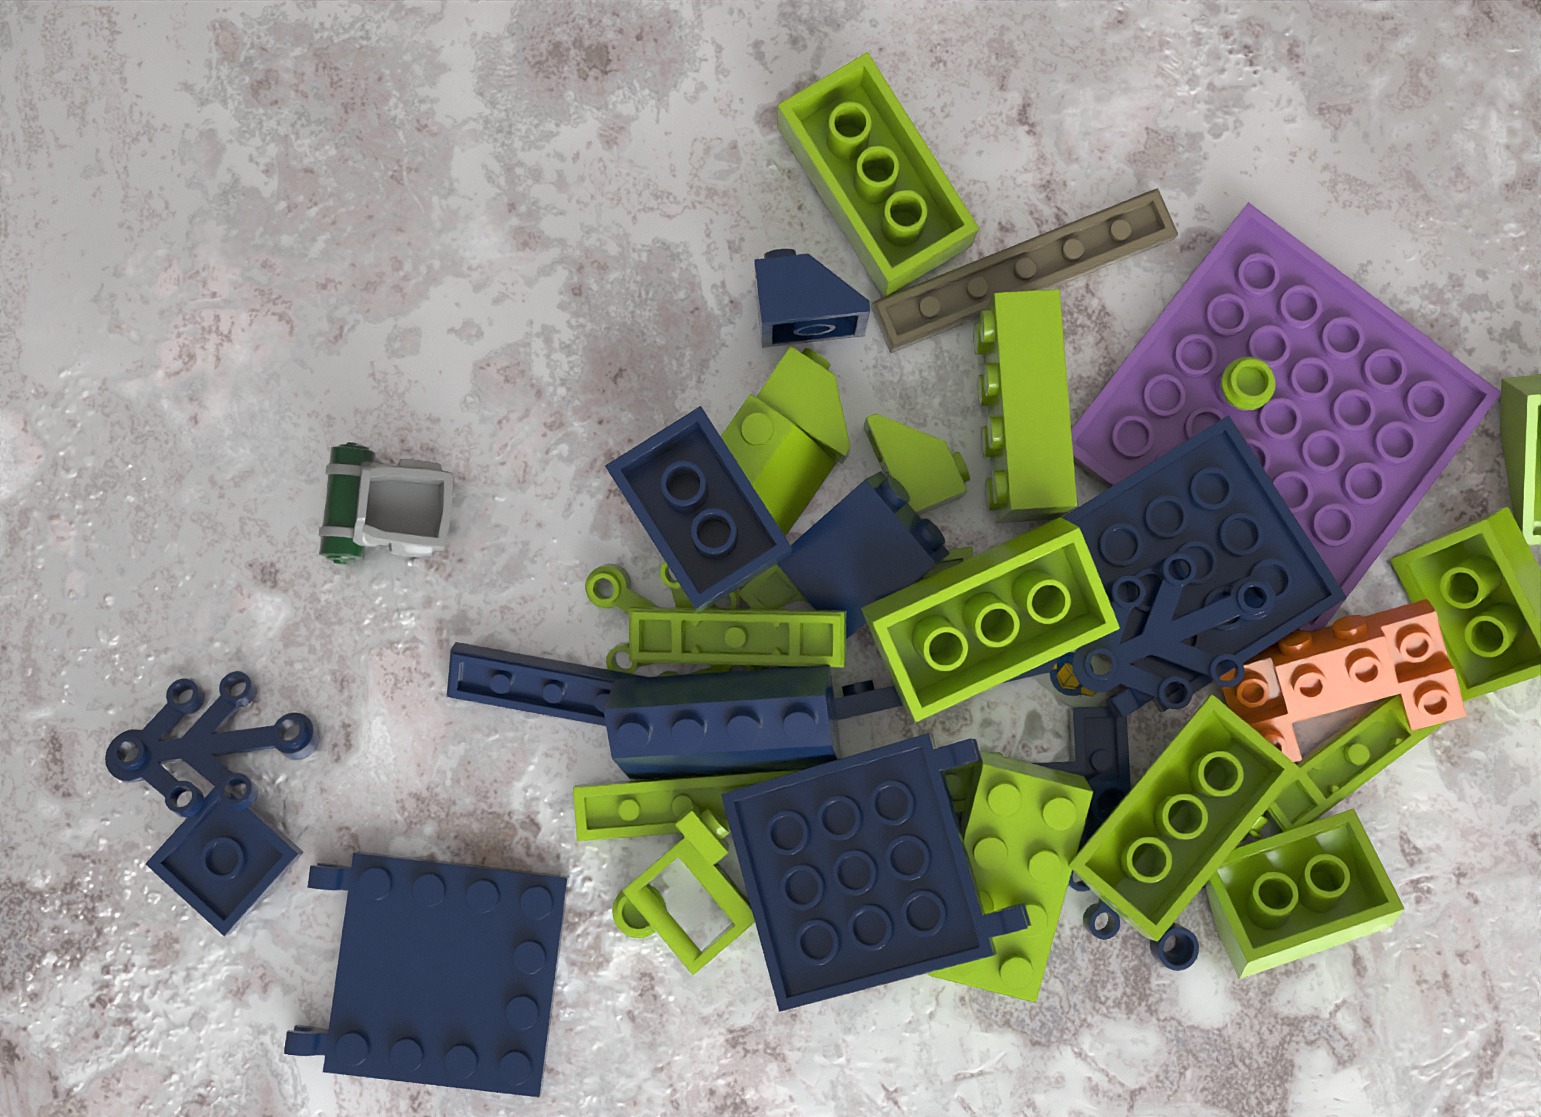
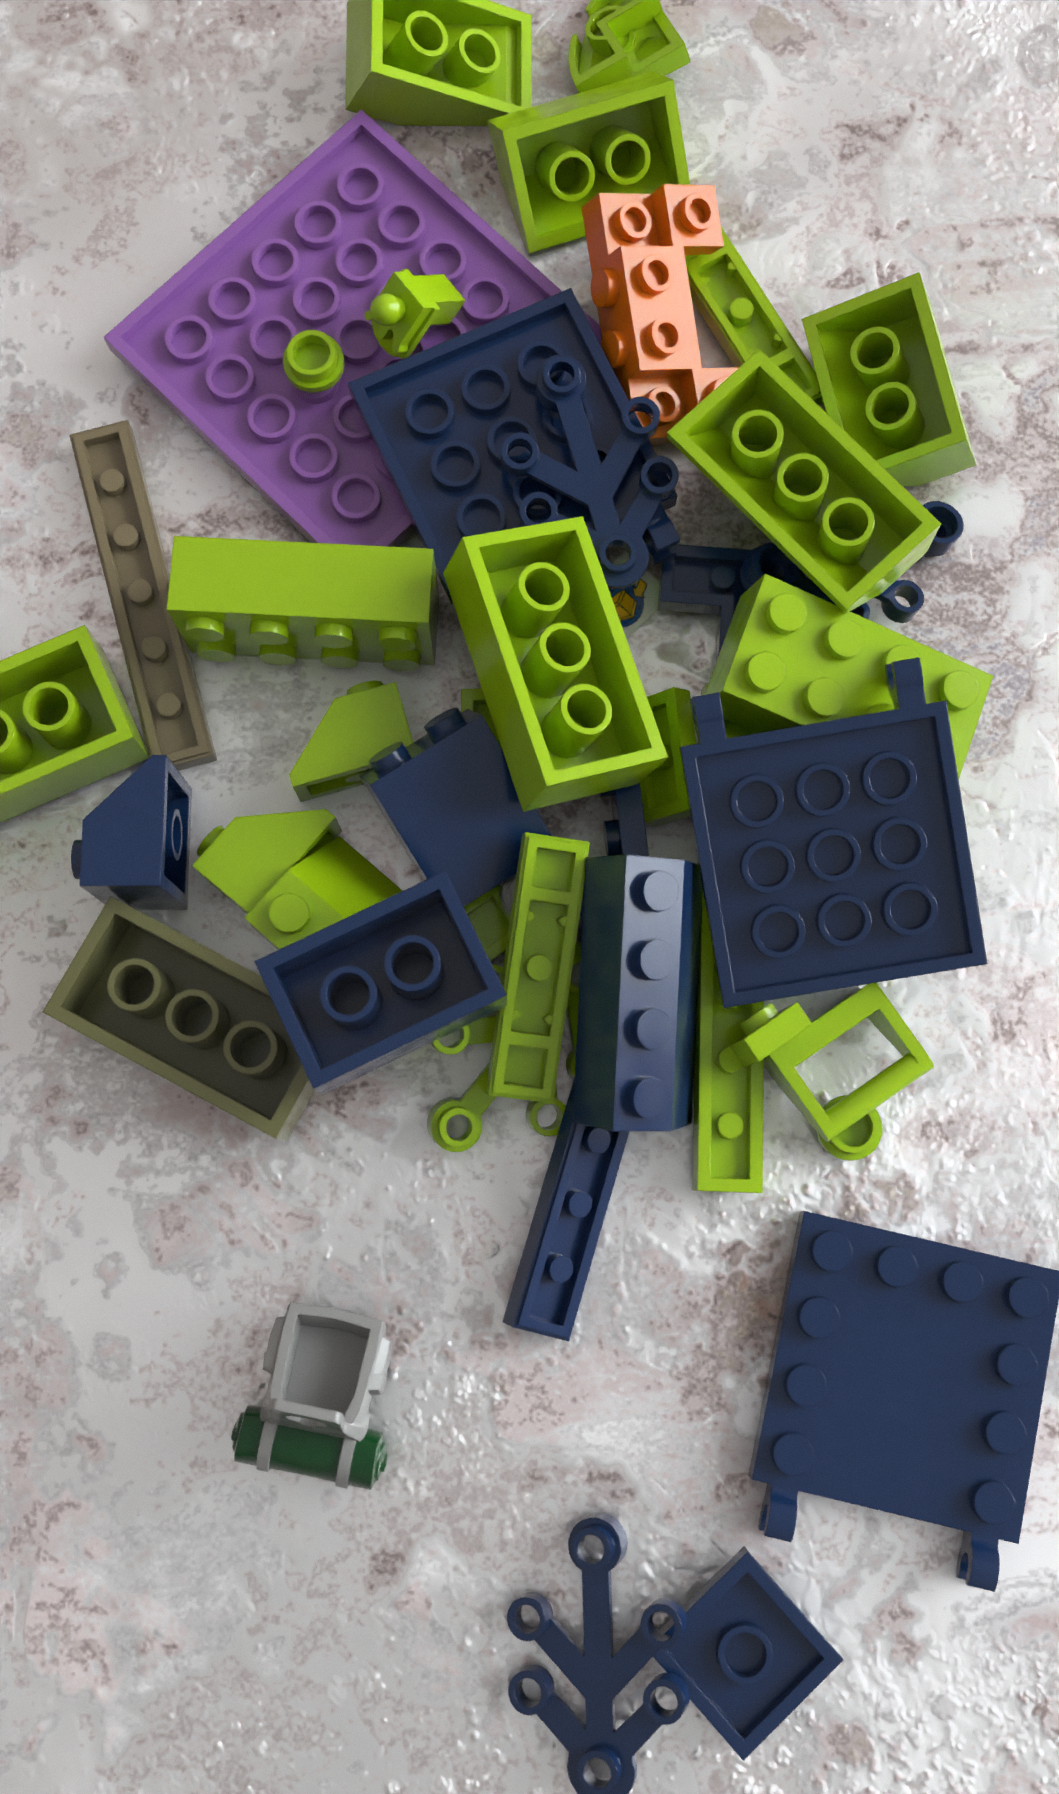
camera: 85 degrees left, 5 degrees down
none -> olive brick [42,896,315,1142]
none -> lime piece [364,269,466,359]
none -> lime plate [640,687,696,827]

